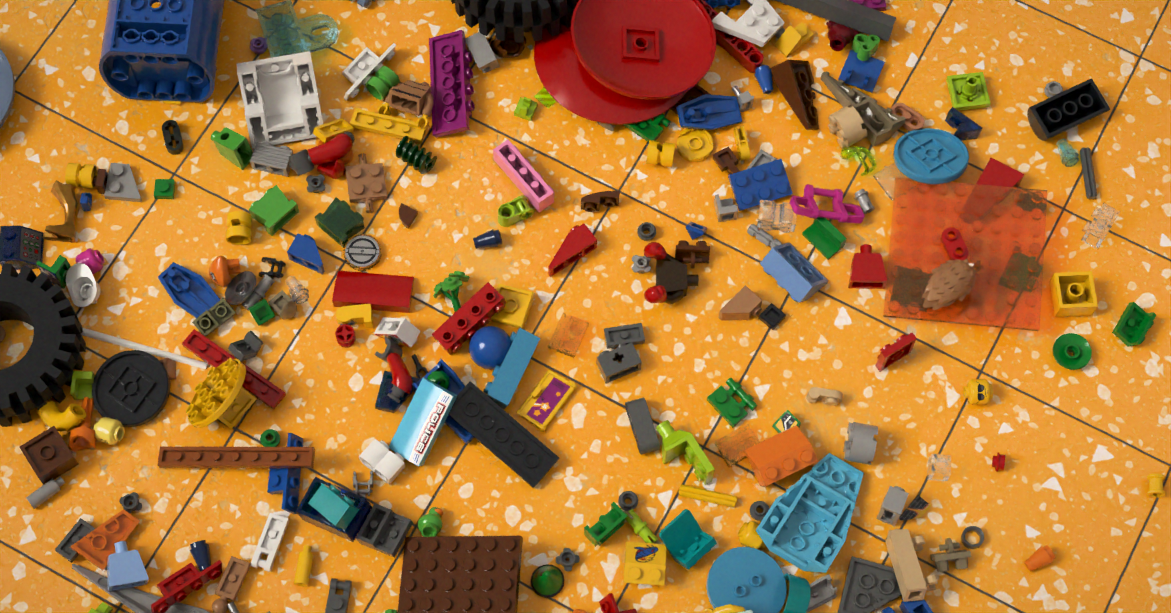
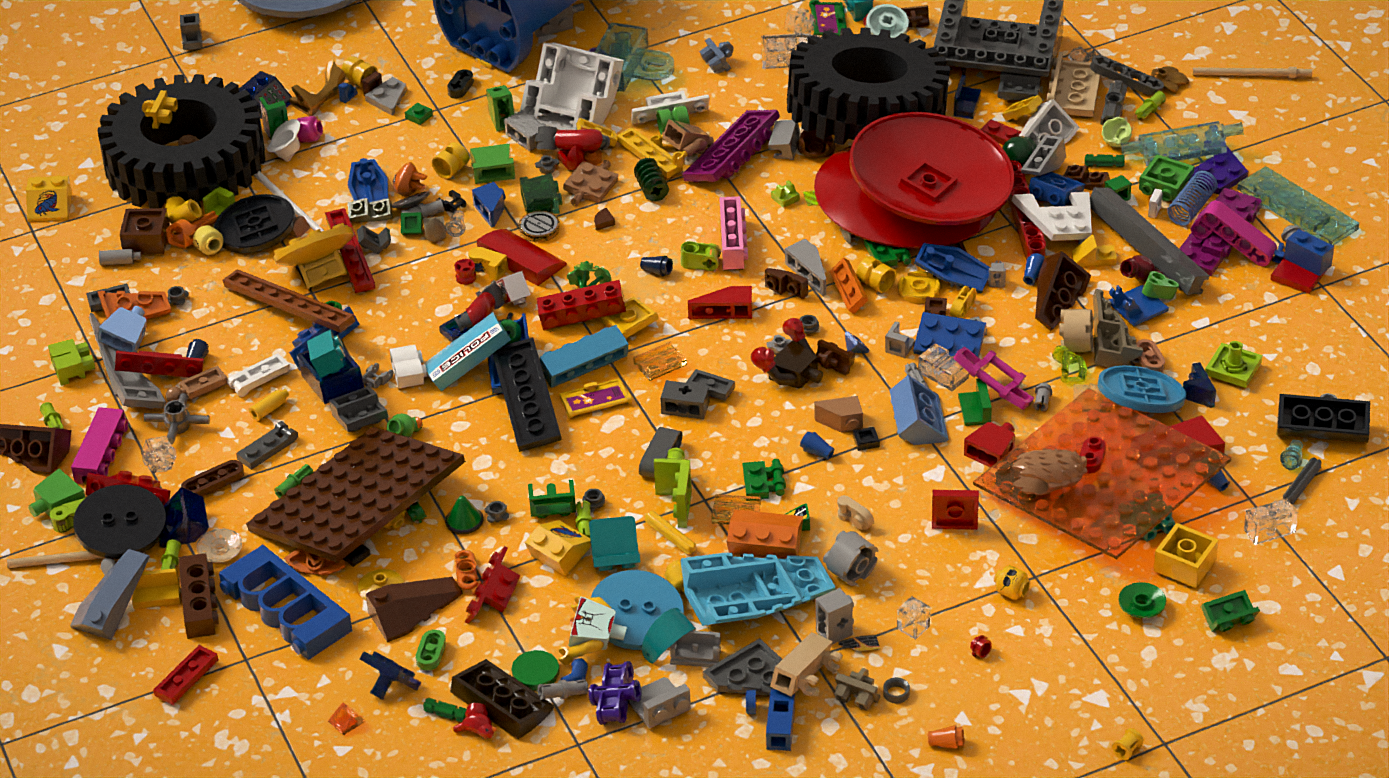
camera: 40 degrees right, 25 degrees down
blue piece [469,326,511,370] -> none
none -> light grey slope [785,239,826,296]
none -> blue cone [800,431,835,460]
none -> orange plate [829,257,868,314]

